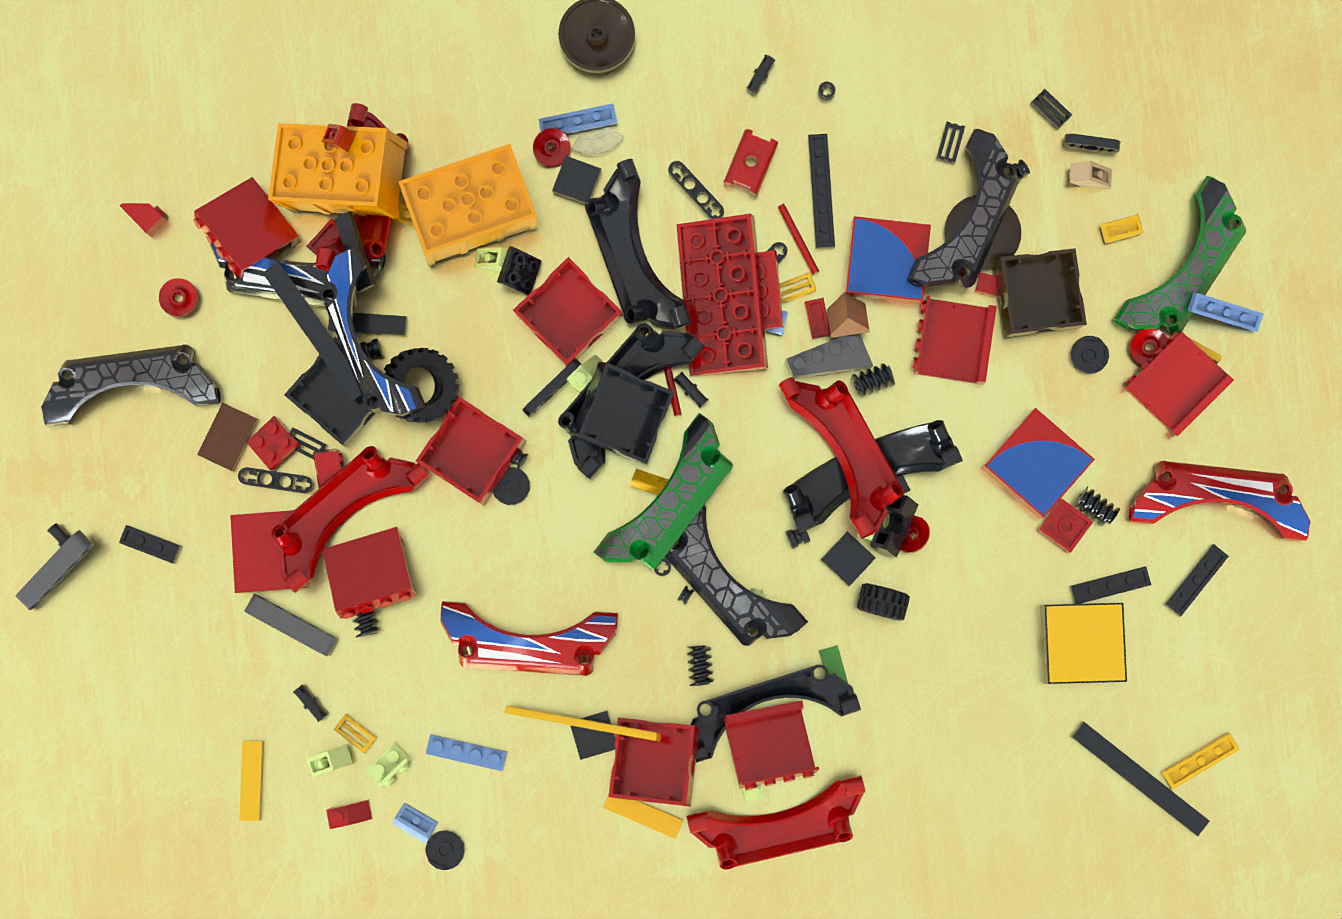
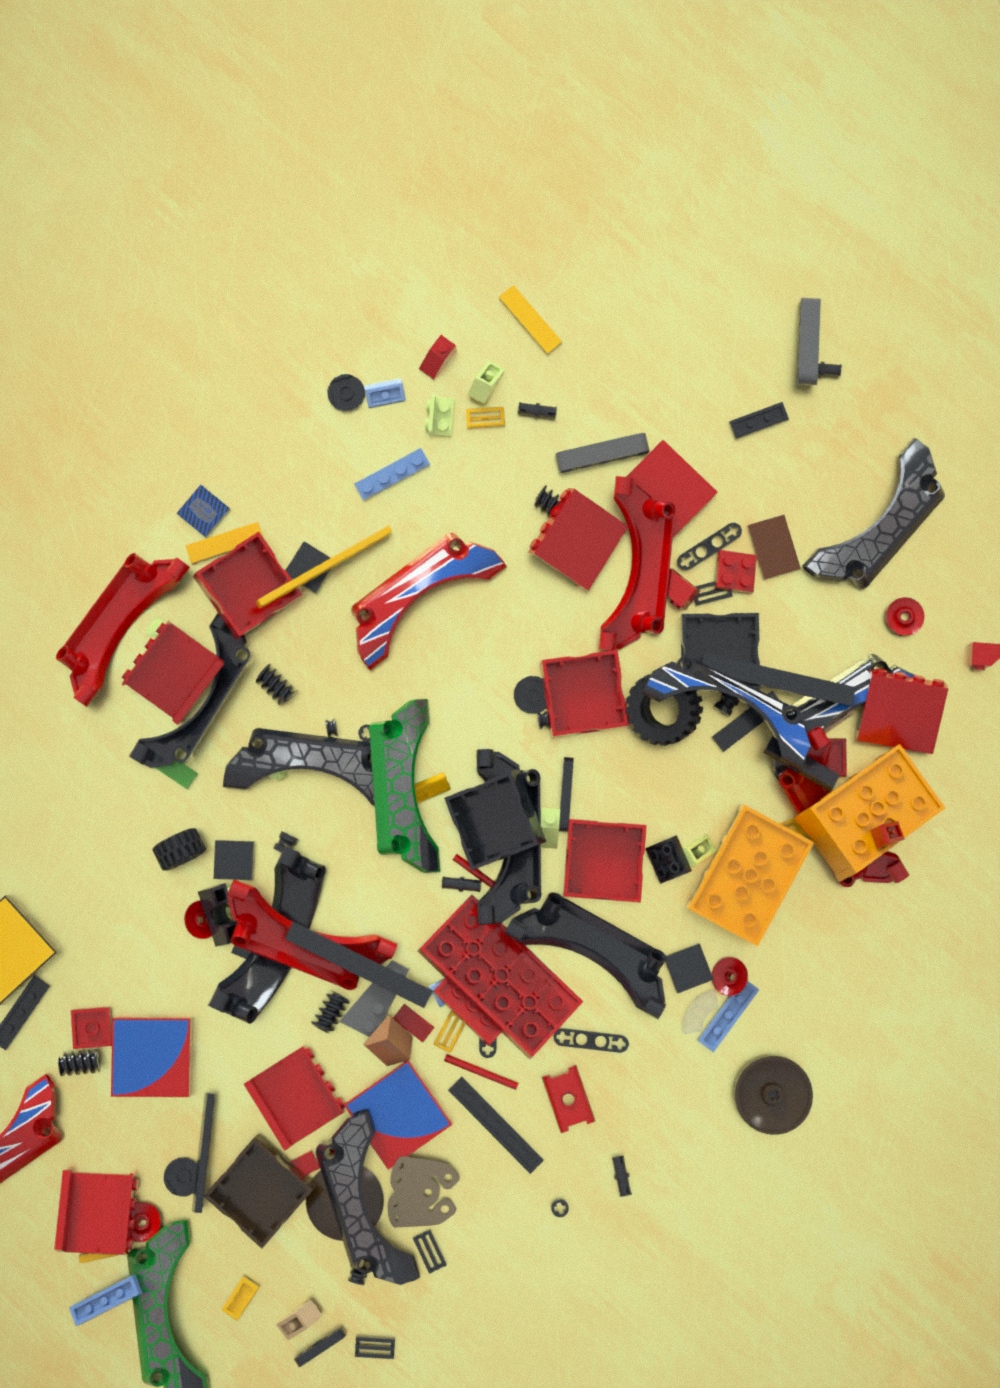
camera: 135 degrees right, 0 degrees up
none -> tile [176,484,230,538]
none -> black tile [192,1093,215,1213]
none -> black tile [285,922,433,1008]
none -> dark tan piece [388,1156,460,1228]

